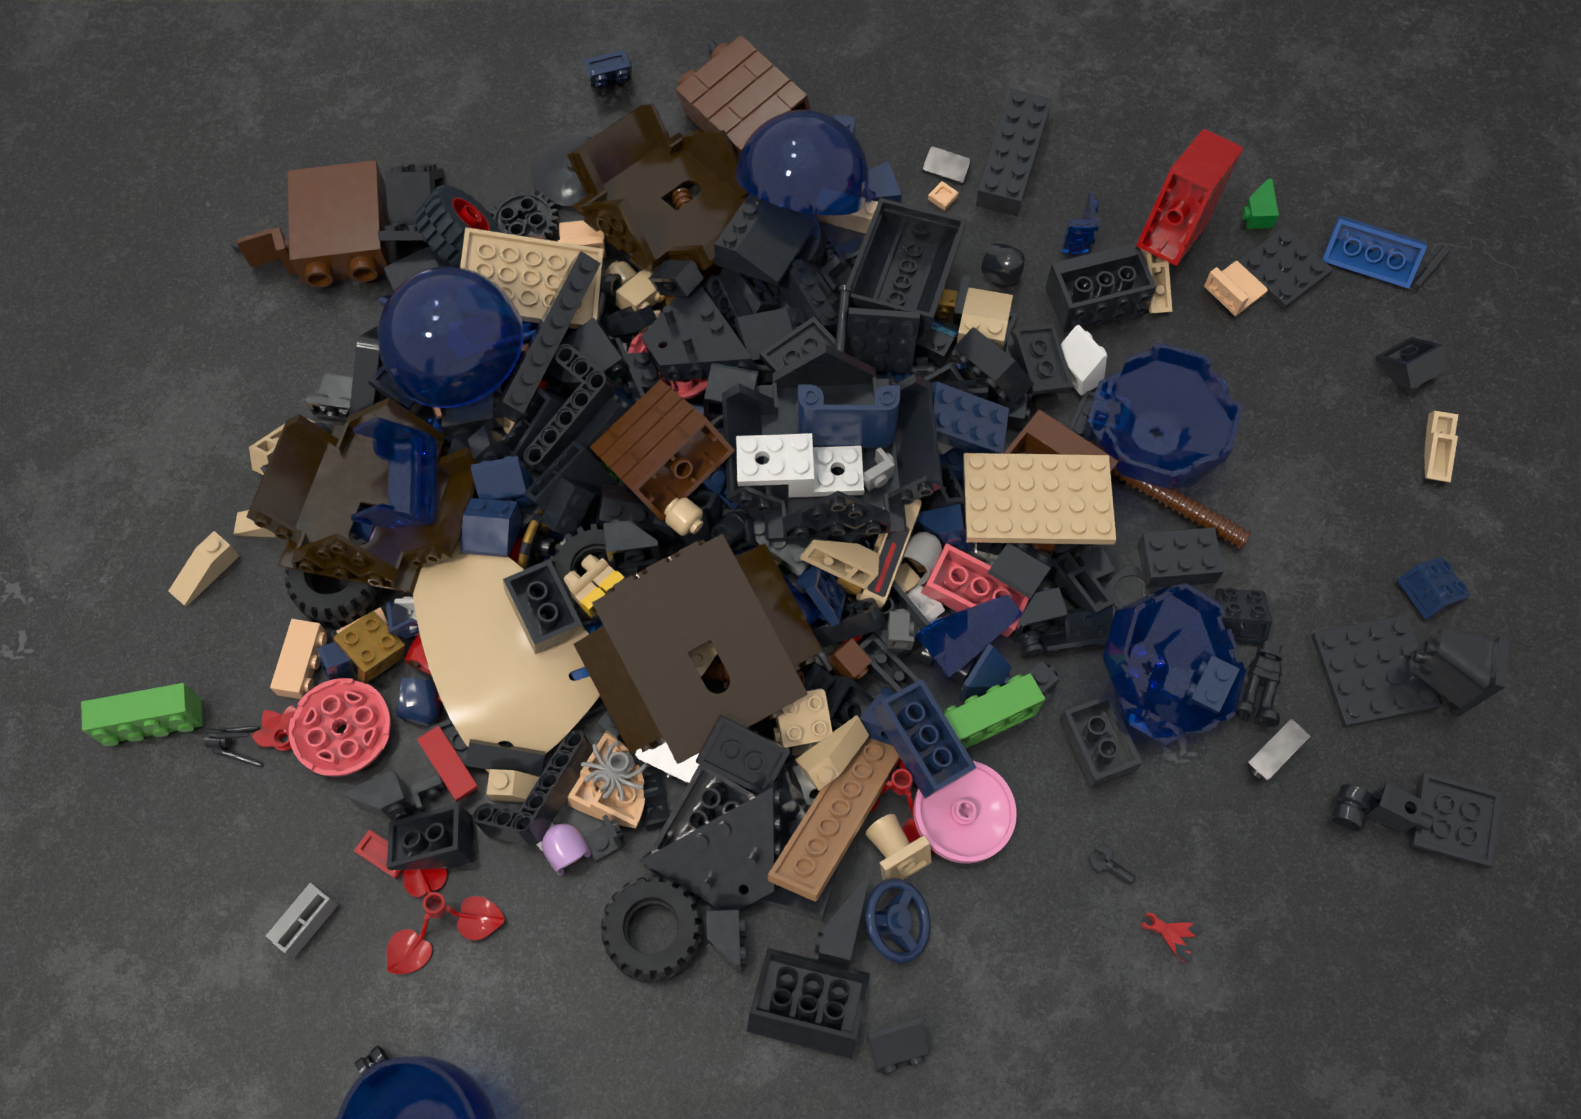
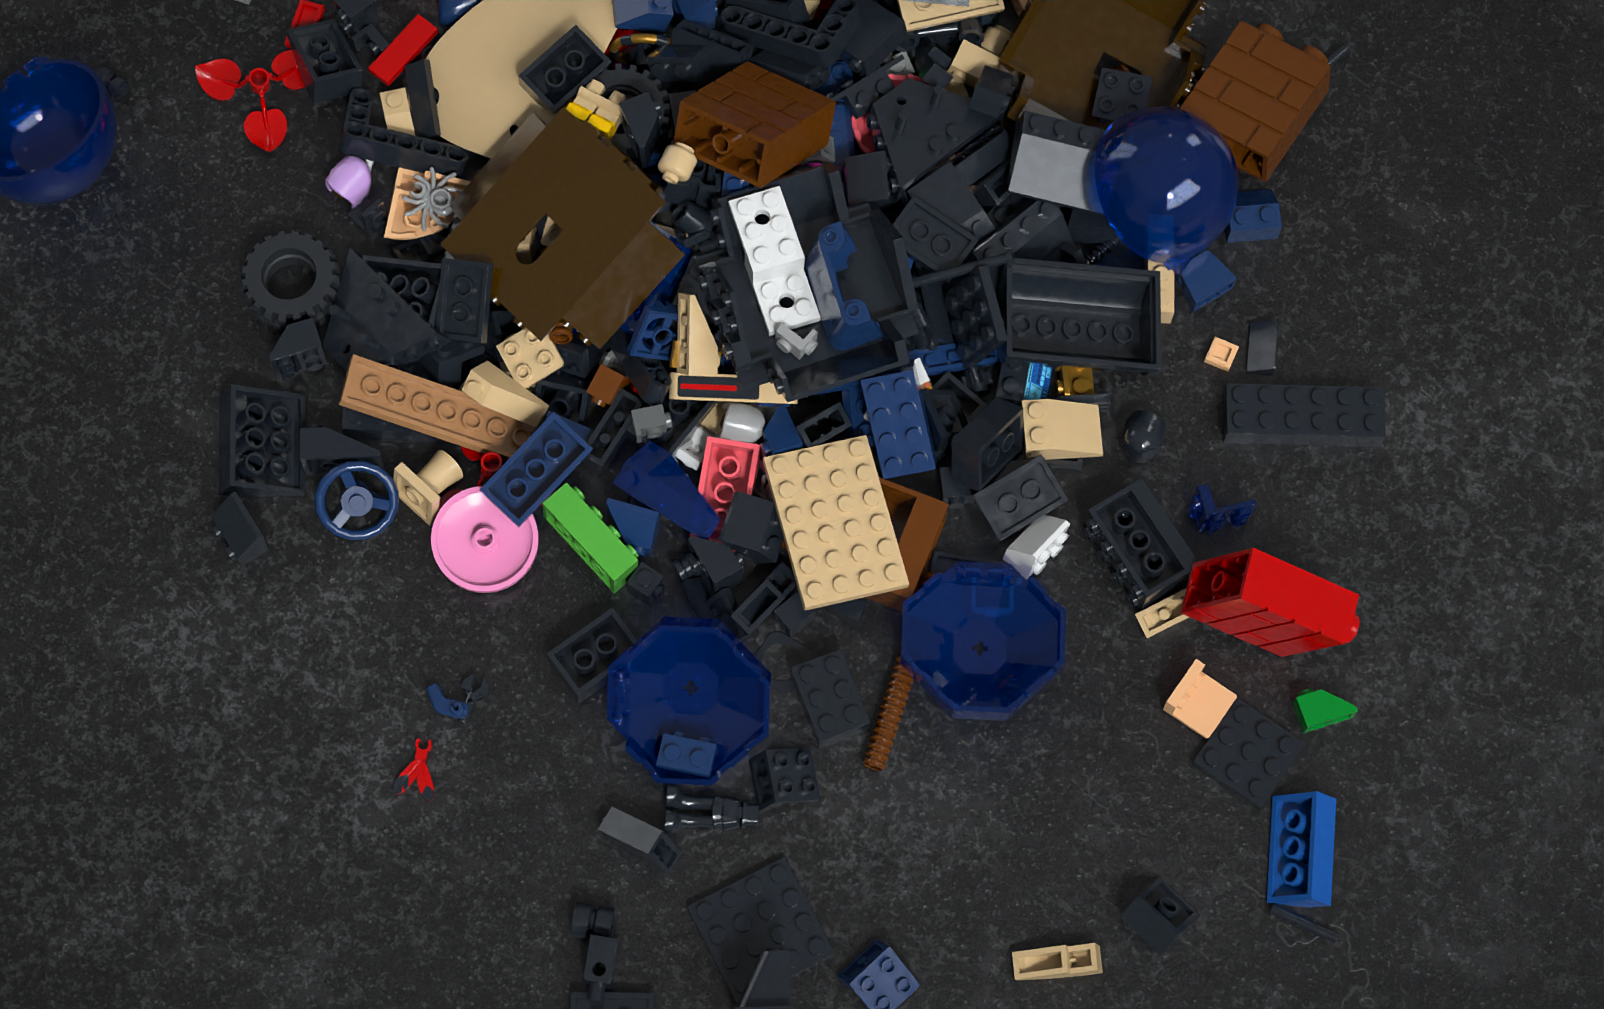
camera: 70 degrees right, 5 degrees up
none -> dark blue arm [426,683,469,719]
none -> black hinge [1092,68,1153,126]

